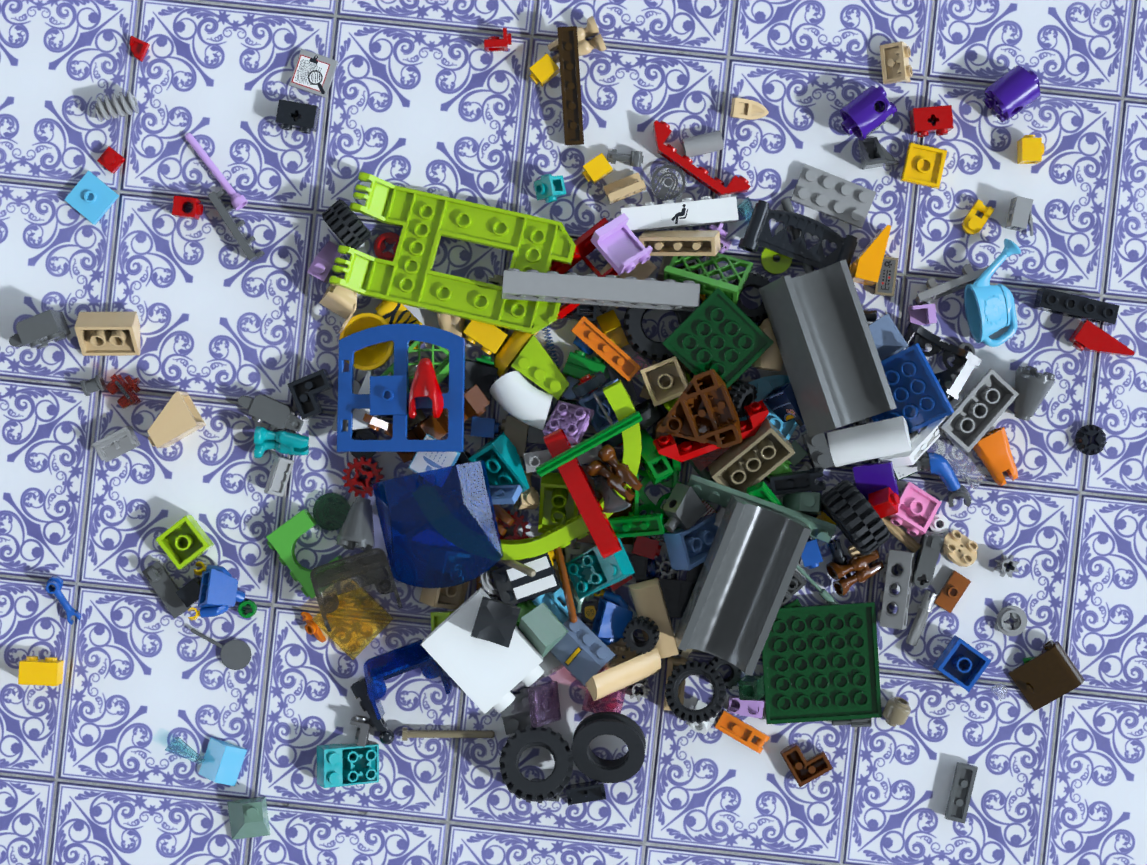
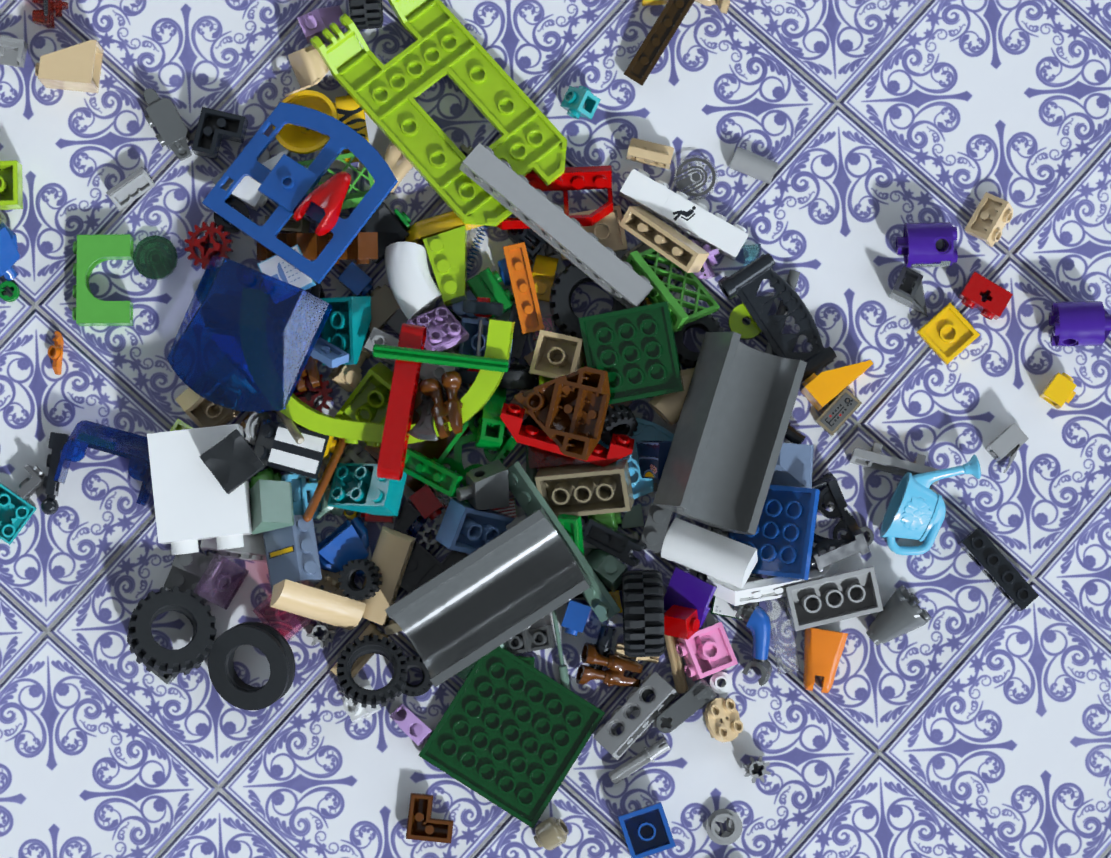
camera: 35 degrees right, 5 degrees down
teal piece [254,426,309,458] -> none
clear smoke windscreen [310,548,403,632] -> none
clear yellow plate [312,578,394,660] -> none
dark grey cone [336,497,375,552] -> none
dark orange plate [363,413,393,437] -> none
red gear [374,232,400,262] -> none
dark tan bar [402,727,495,741] -> none
yellow brick [463,320,508,355] -> none
black hinge [565,781,606,806] -> none
black tile [581,601,599,623] -> none
yellow brick [582,153,613,184] -> none
lavender panel [590,213,653,276] -> none
dark grey bar [607,149,644,167] -> none
red slope [653,120,751,196] -> none
orange plate [714,710,770,754] -> none
tan plate [730,97,769,120] -> none
clear green brick [738,675,765,701] -> none
light grey plate [790,164,876,228] -> none
dark grey axle [831,718,872,727] -> none
lavender panel [908,304,937,325] -> none
dark orange plate [934,570,971,613] -> none
yellow plate [962,199,994,235] -> none
red slope [1069,320,1135,356] -> none
black gear [1075,425,1107,455] -> none

